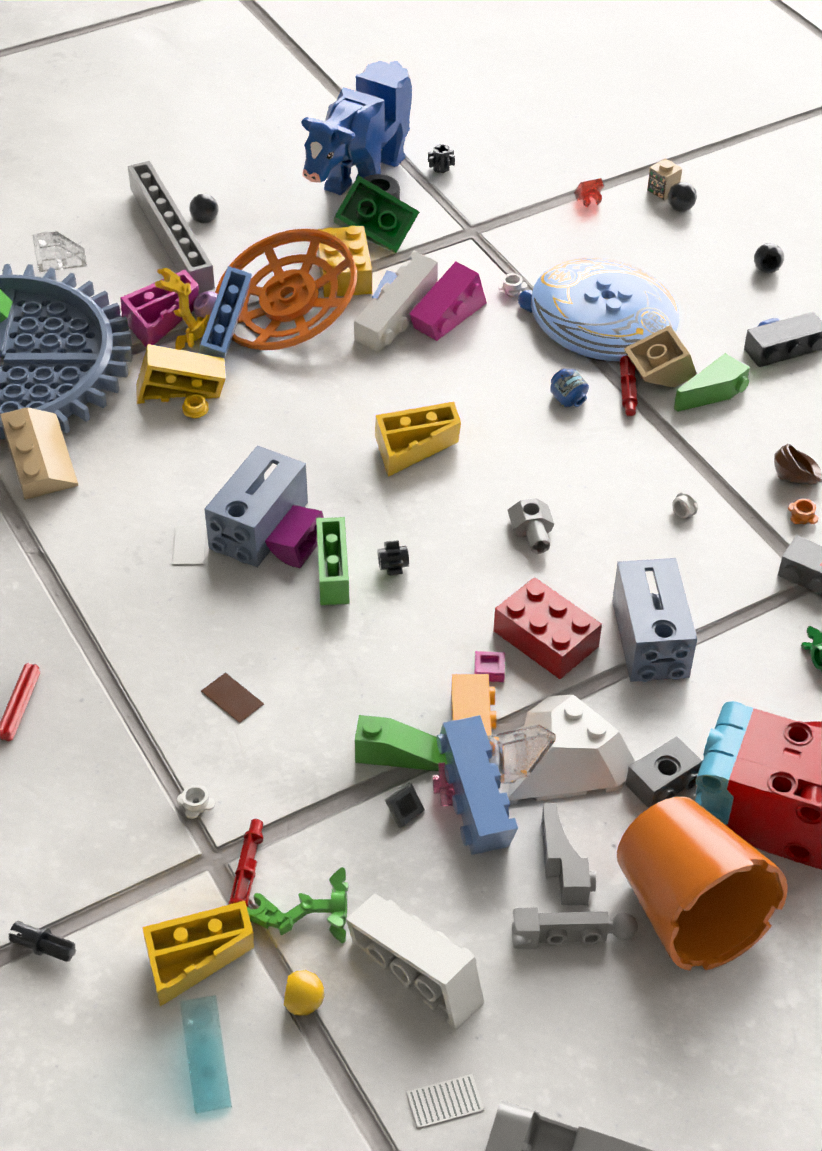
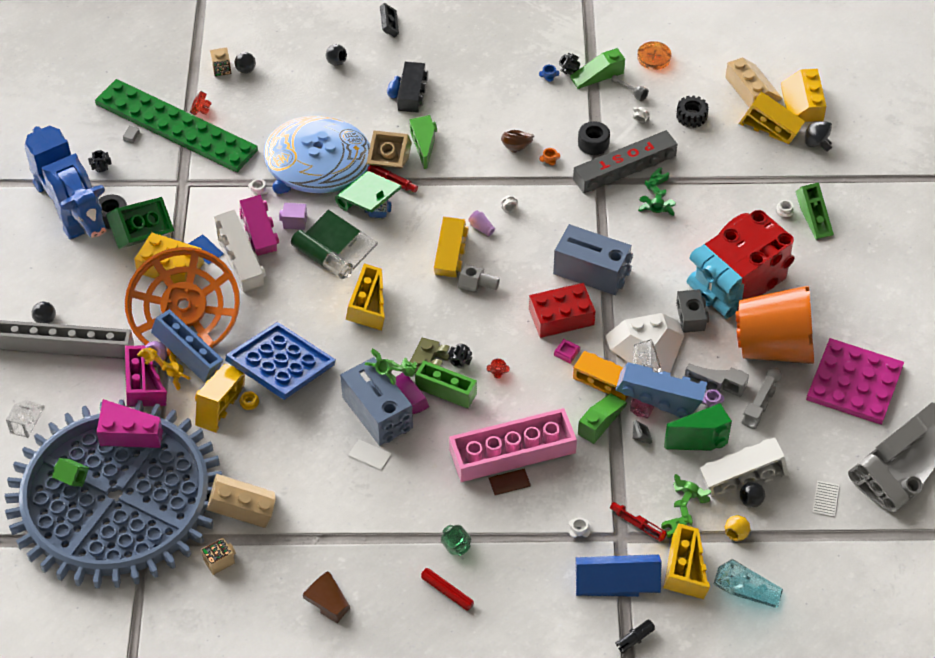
camera: 60 degrees left, 5 degrees up
none -> green plate [95,79,258,173]
none -> dark pink wedge [97,399,163,448]
none -> light grey piece [123,125,140,143]
none -> blue plate [225,322,336,400]
none -> lavender brick [279,203,307,230]
none -> dark green door [291,209,378,279]
none -> door [335,171,402,213]
none -> bright green piece [364,348,417,385]
none -> olive plate [410,337,450,373]
none -> yellow wedge [434,216,469,278]
none -> clear green head [441,525,471,556]
none -> bright pink brick [449,408,577,482]
none -> lavender cone [468,210,495,236]
none -> clear red plate [486,358,510,379]
none -> blue slope [575,554,662,597]
none -> green slope [664,403,732,451]
none -> lavender plate [702,389,724,407]
none -> black piece [740,482,765,507]
none -> dark pink plate [806,338,904,425]

